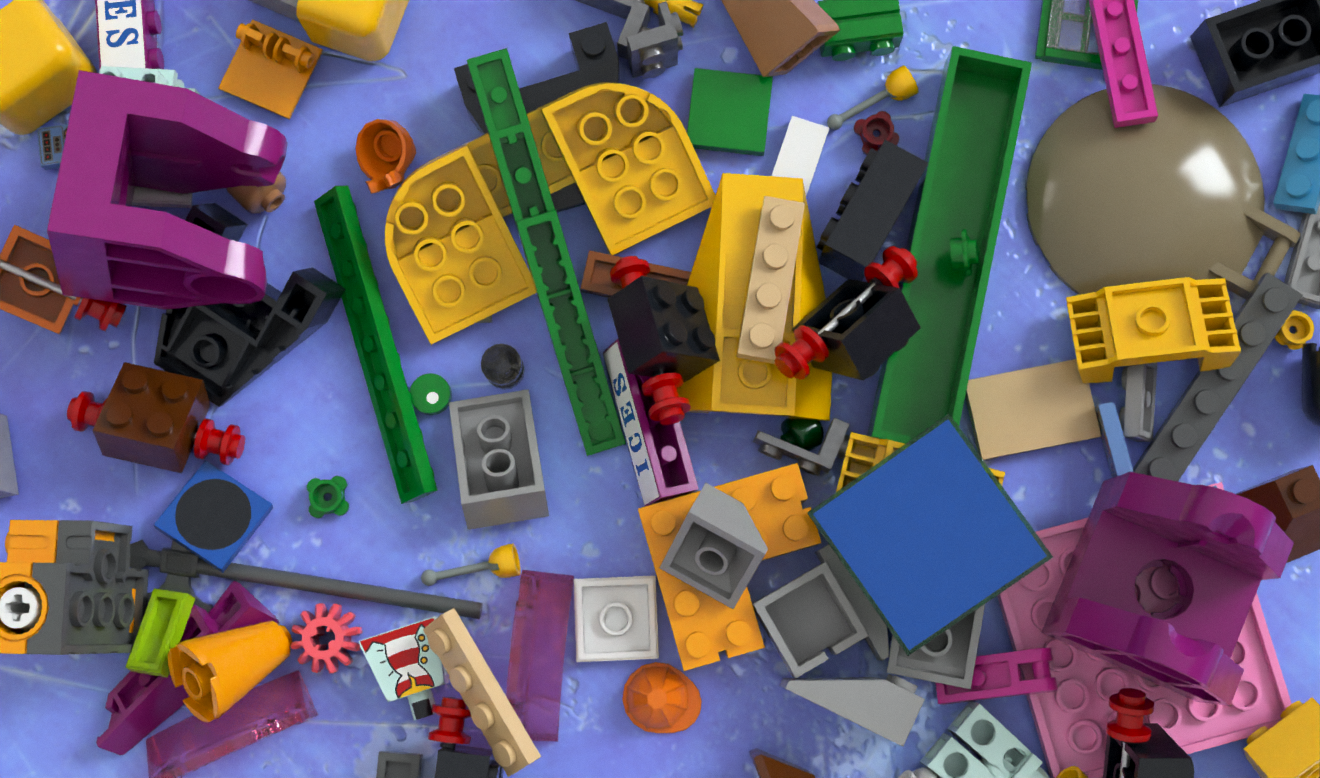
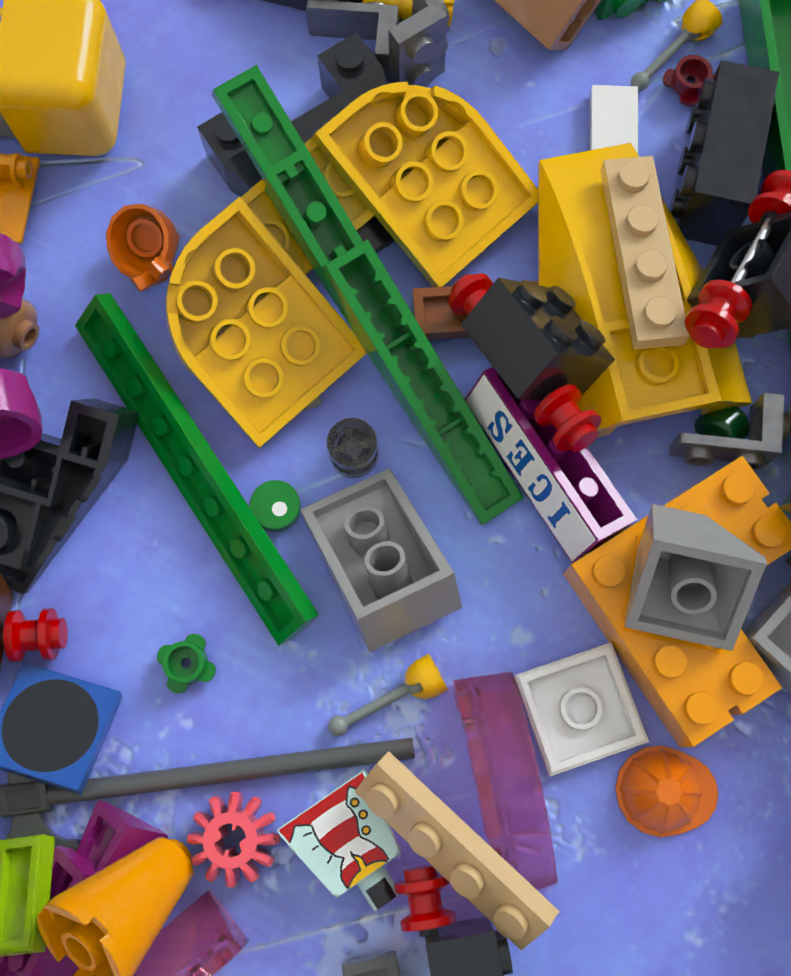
camera: 15 degrees left, 5 degrees down
green tile [687,68,773,156] -> none

